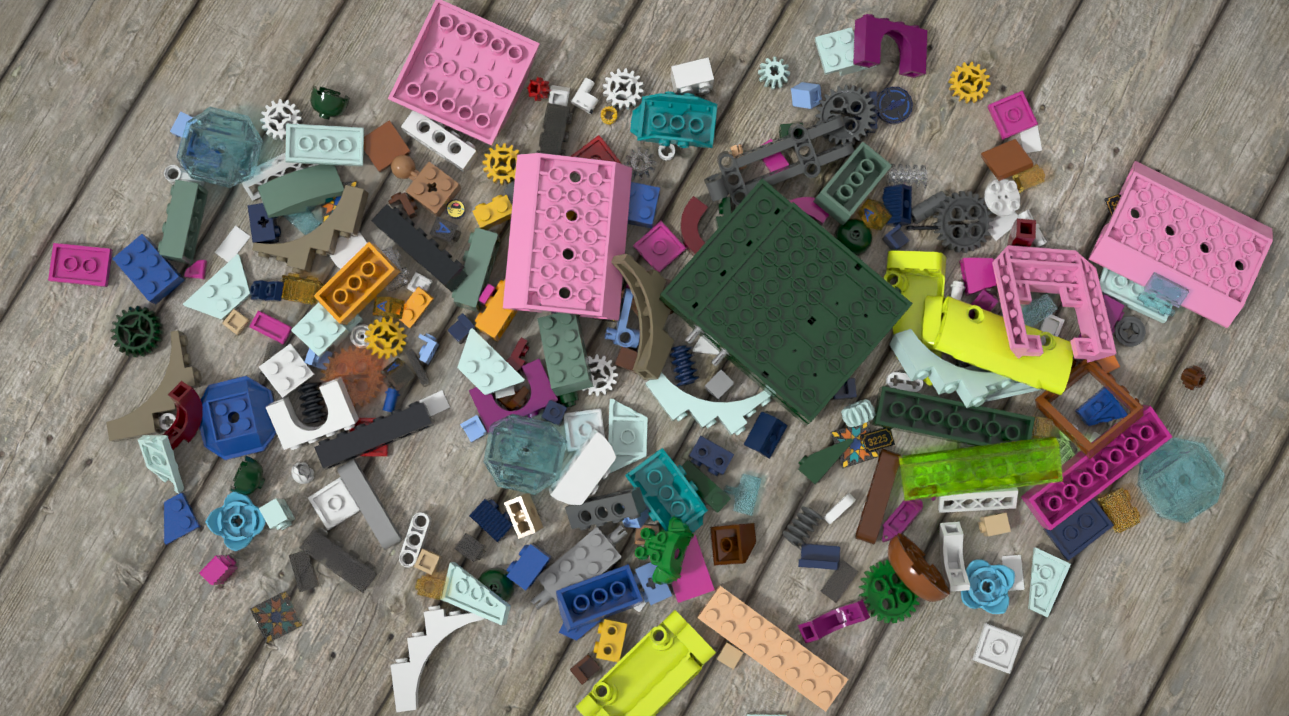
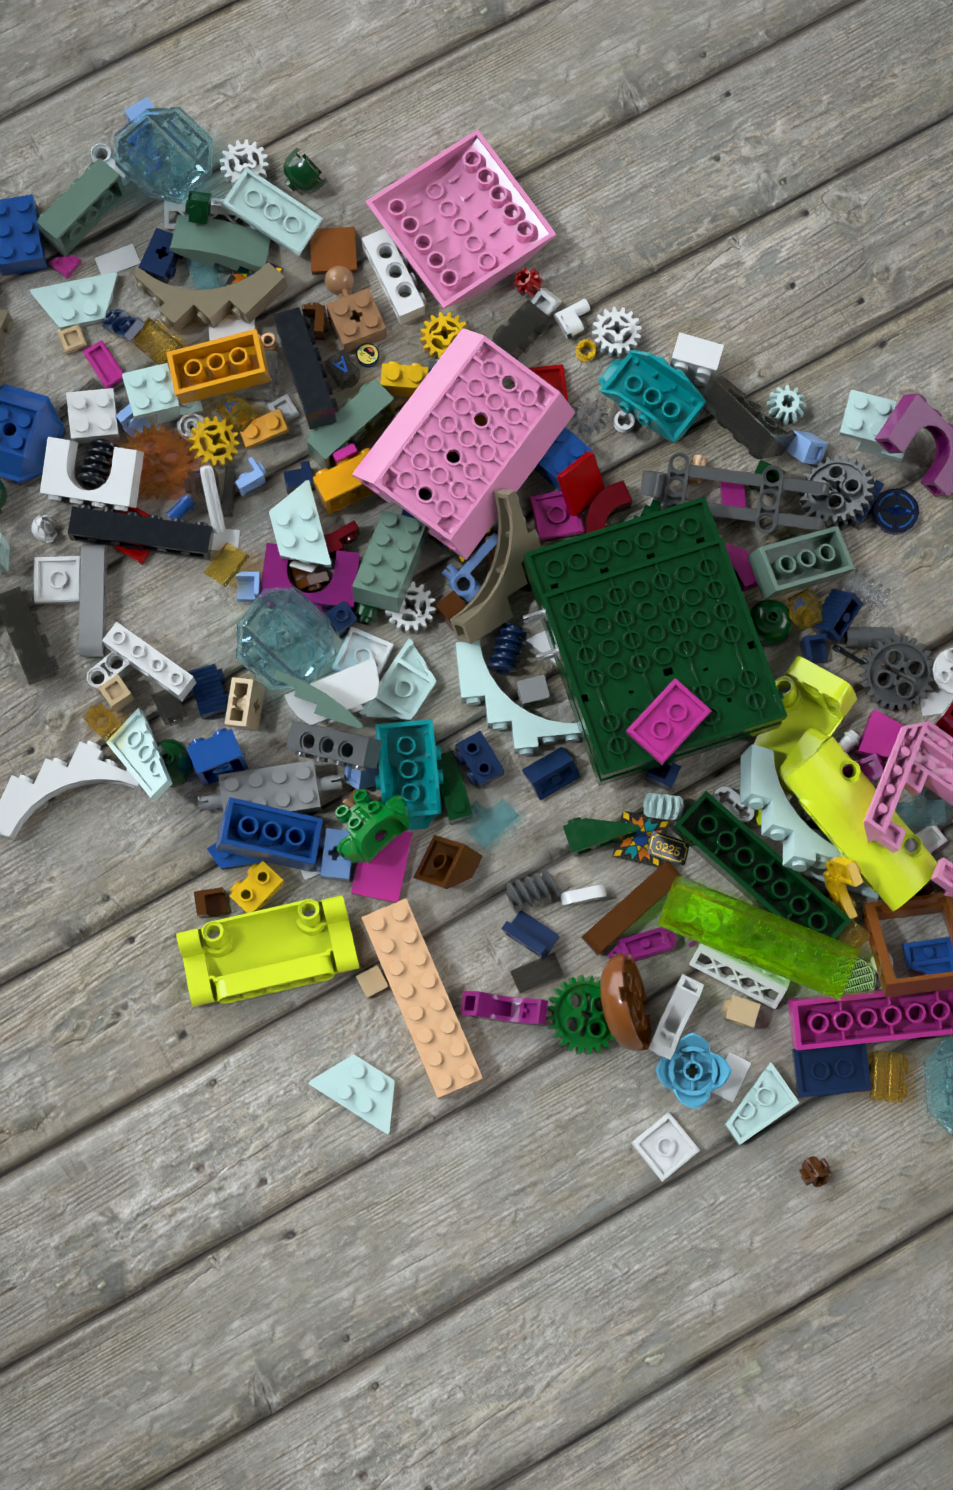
camera: 30 degrees right, 5 degrees down
none -> white brick [102,622,196,701]
none -> dark green brick [185,191,212,224]
none -> white axle [200,466,225,533]
none -> clear yellow piece [203,543,249,587]
none -> light nougat pin [261,333,278,357]
none -> sand green slope [274,670,364,729]
none -> red tile [557,451,605,516]
none -> dark pink tile [626,678,712,765]
none -> clear smoke wedge [700,376,797,460]
none -> reddish brown gear [799,1156,832,1187]
none -> yellow plate [824,856,863,920]

